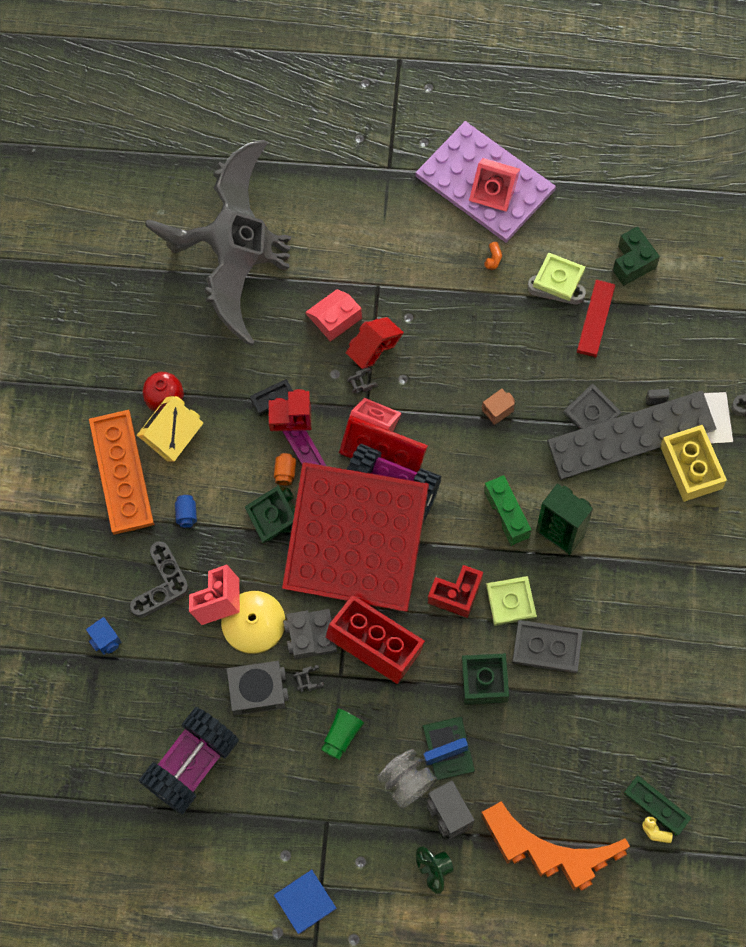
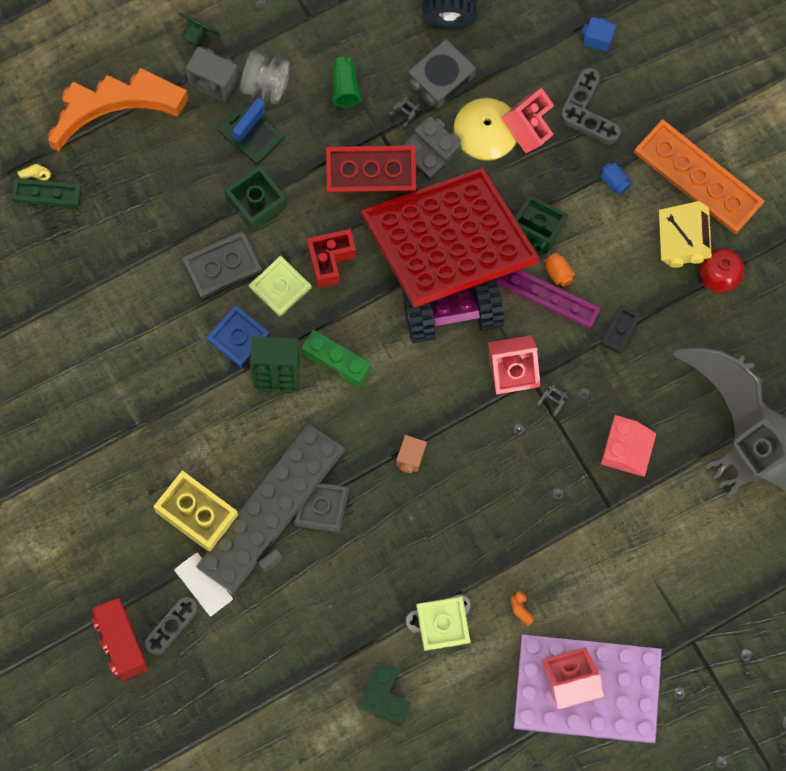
camera: 140 degrees right, 5 degrees up
red brick [269,389,312,431] -> none
red tile [339,415,428,472] -> none
red brick [346,317,404,369] -> none
red tile [577,280,615,357] -> none
none -> blue plate [206,305,270,368]

